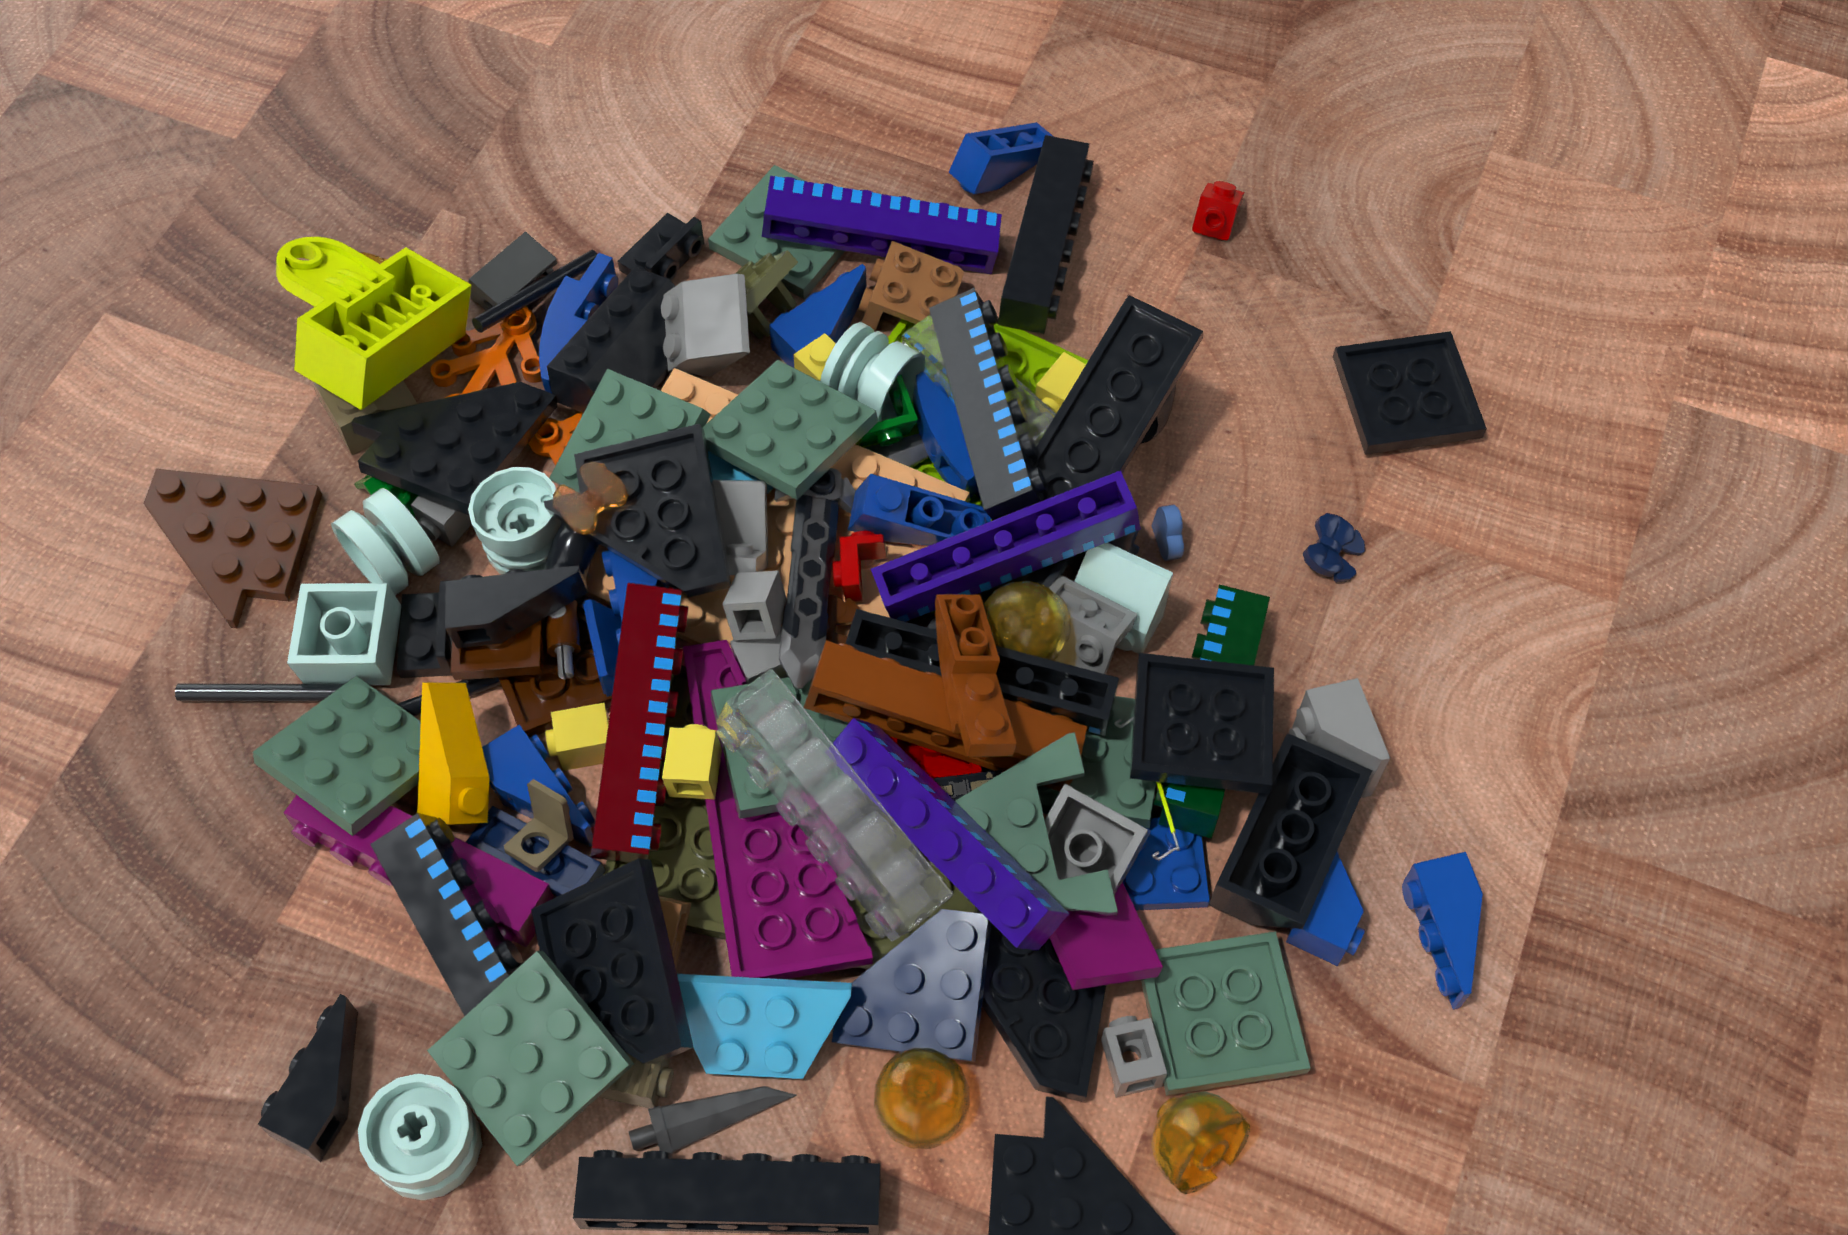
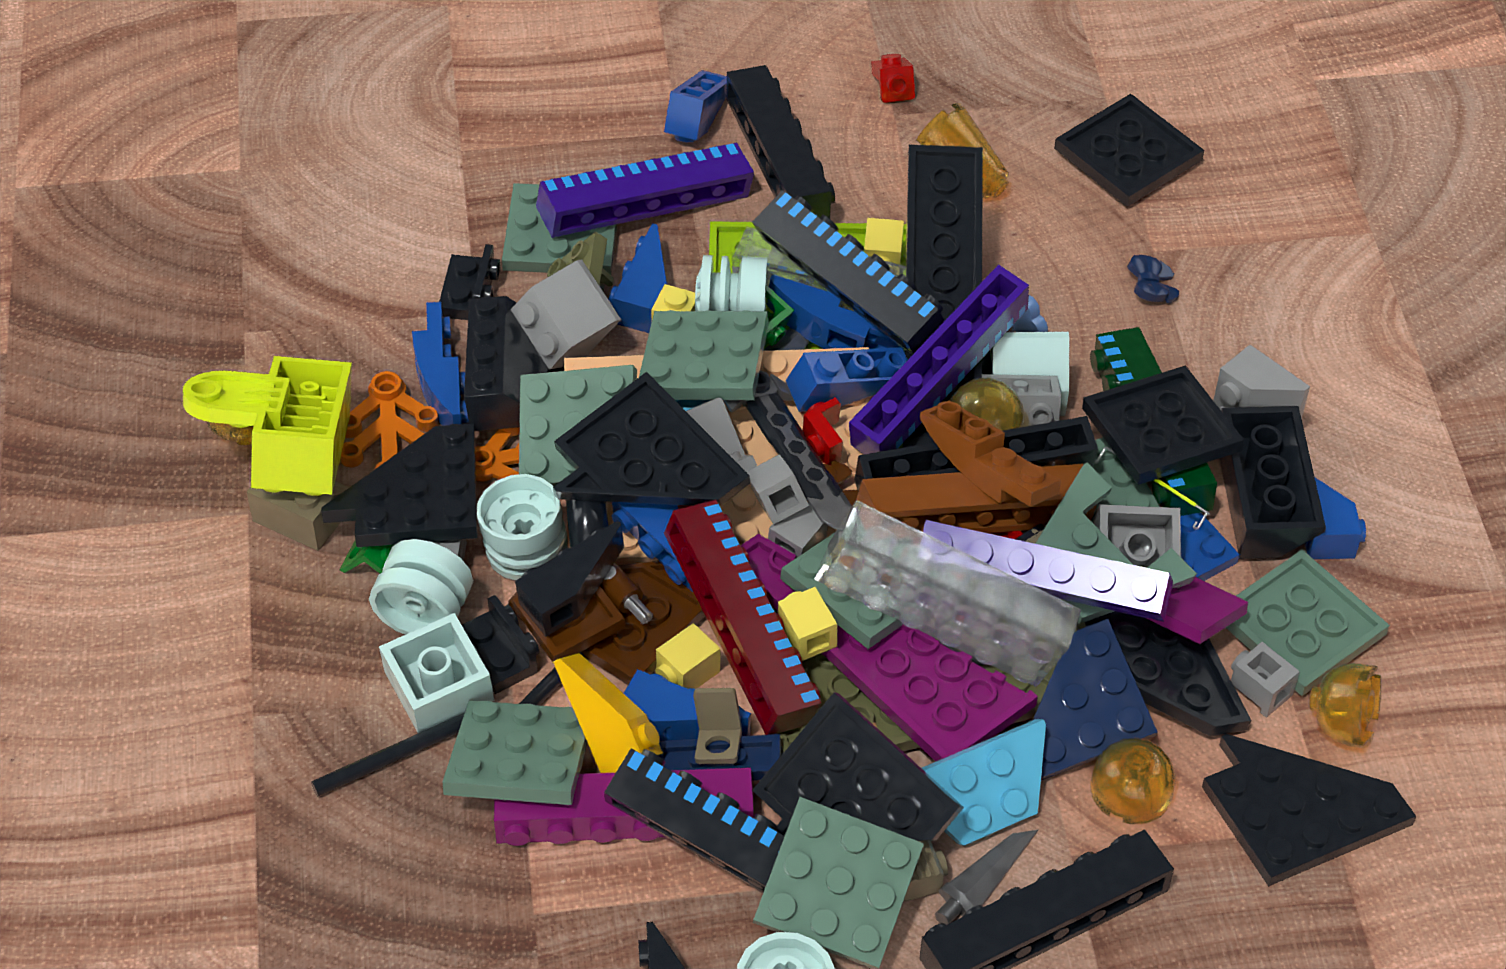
camera: 30 degrees left, 10 degrees down
reddish brown wing [144,469,322,629] -> none
dark grey hinge [469,231,557,311] -> none
black bar [472,250,597,333] -> none
clear orange piece [553,462,629,535] -> none
blue slope [583,599,622,697] -> none
medium nougat bracket [858,241,964,331] -> none
blue slope [1402,852,1483,1010] -> none
none -> clear yellow cone [916,103,1009,199]

